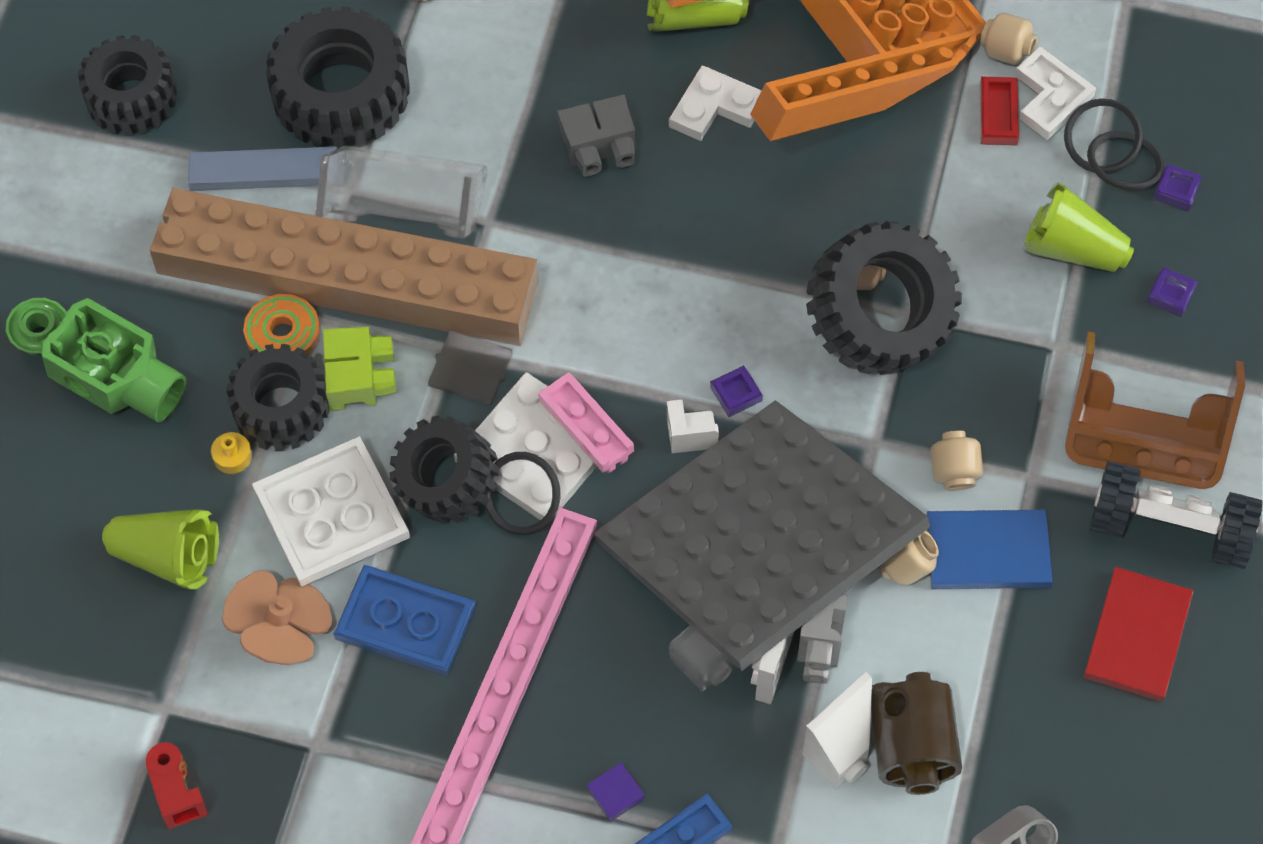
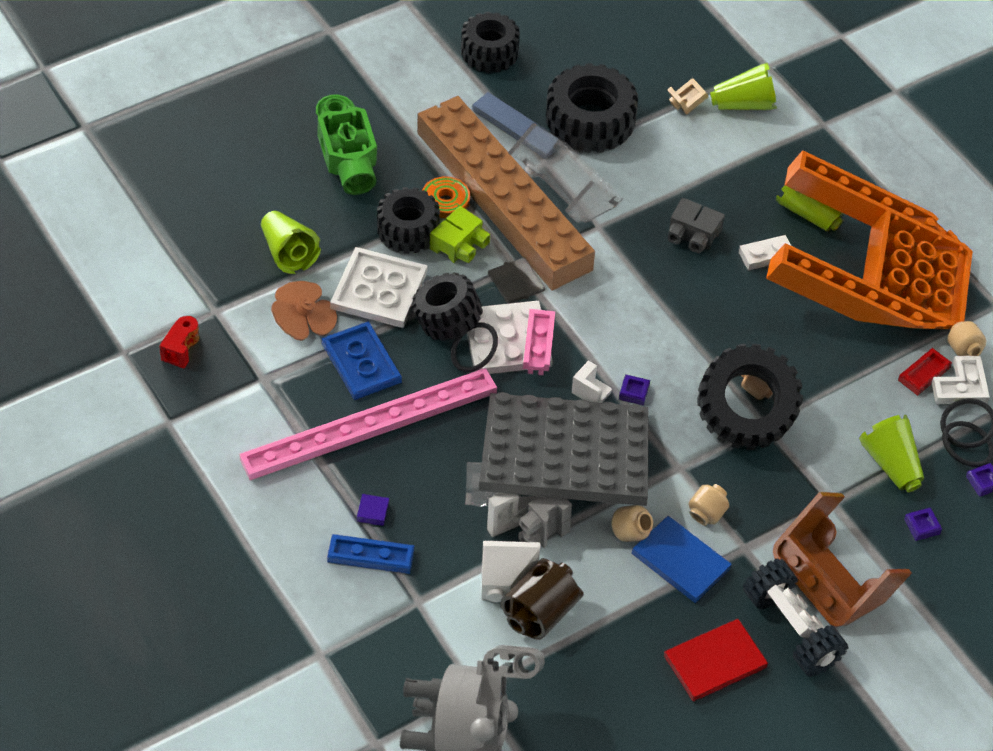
camera: 40 degrees right, 10 degrees down
yellow tile [211,432,252,474] -> none

